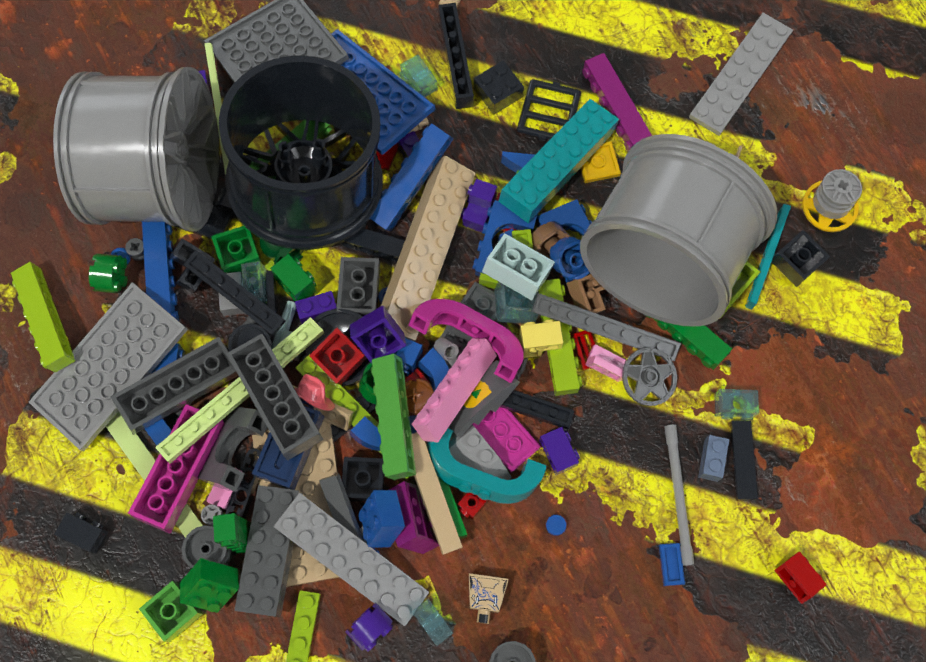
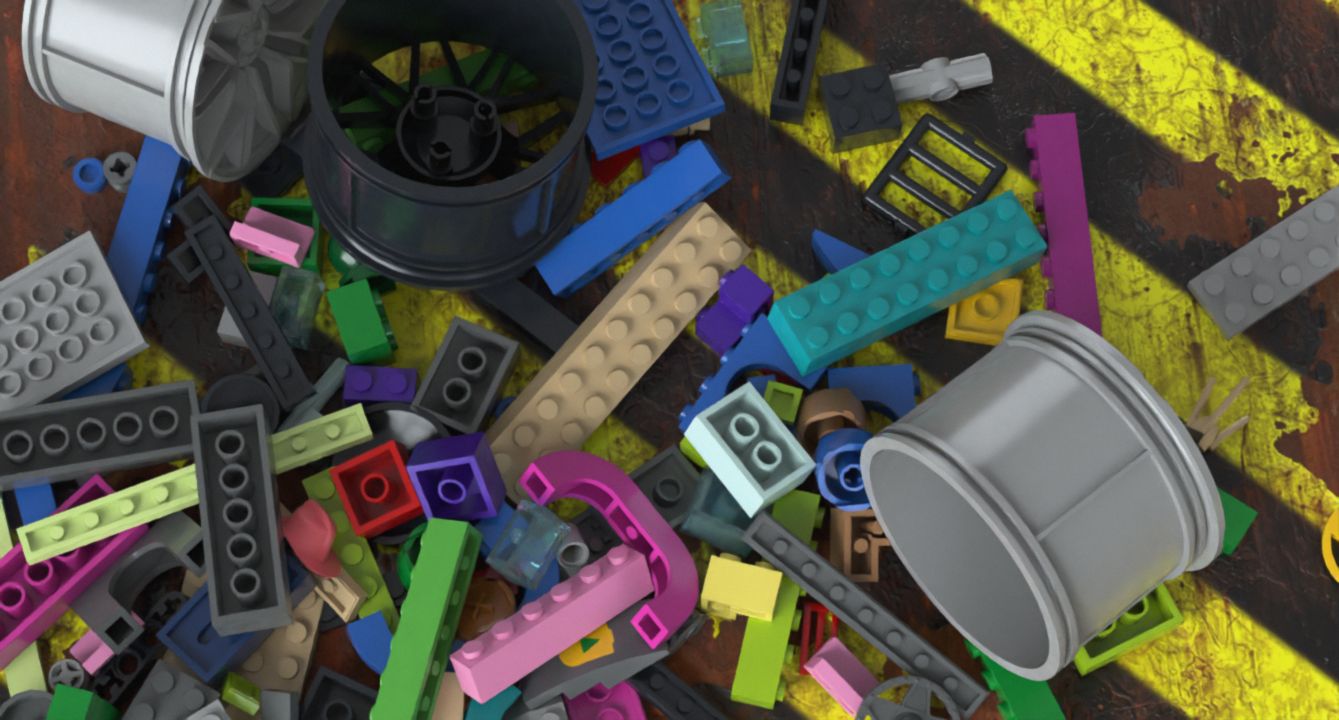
camera: 25 degrees right, 0 degrees up
green brick [89,253,127,293] -> none
black tile [266,271,278,314] -> none
teal tile [745,204,791,310] -> none
black brick [771,230,830,287] -> none
none -> lime tile [222,672,261,716]
none -> bright pink panel [229,207,315,268]
none -> clear light blue brick [485,499,571,591]
none -> light grey piece [889,53,993,105]

